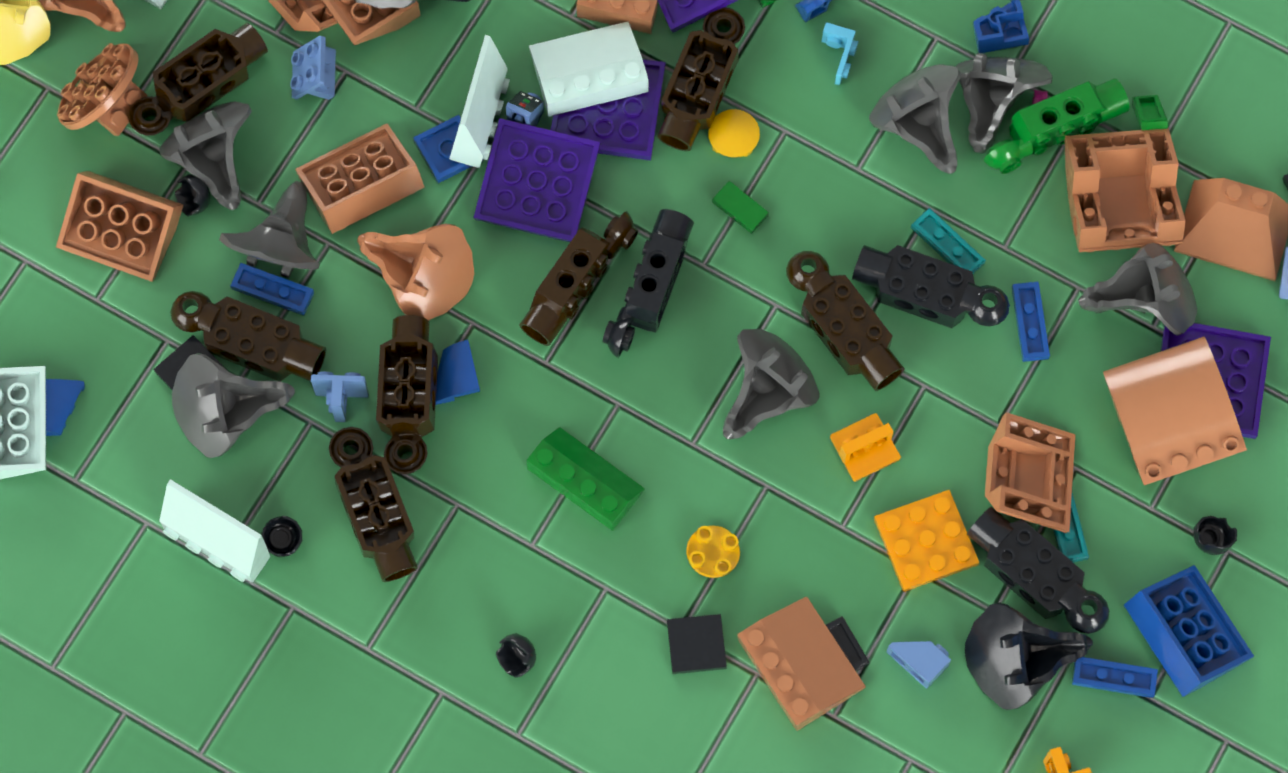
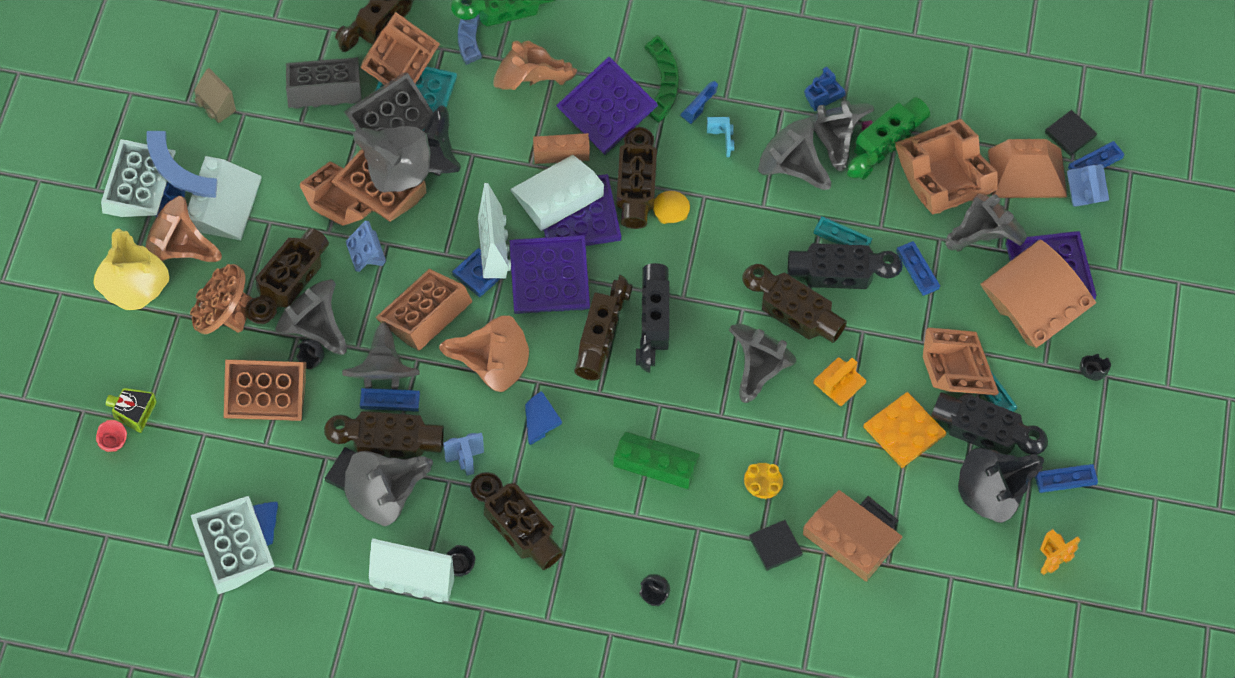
camera: 20 degrees left, 10 degrees down
dark brown brick [376,315,438,474] -> none
medium blue slope [506,91,544,127] -> none
green tile [712,181,769,234] -> none
medium blue slope [886,641,951,689] -> none
blue slope [1124,565,1254,697] -> none
green tile [1132,95,1168,130] -> none

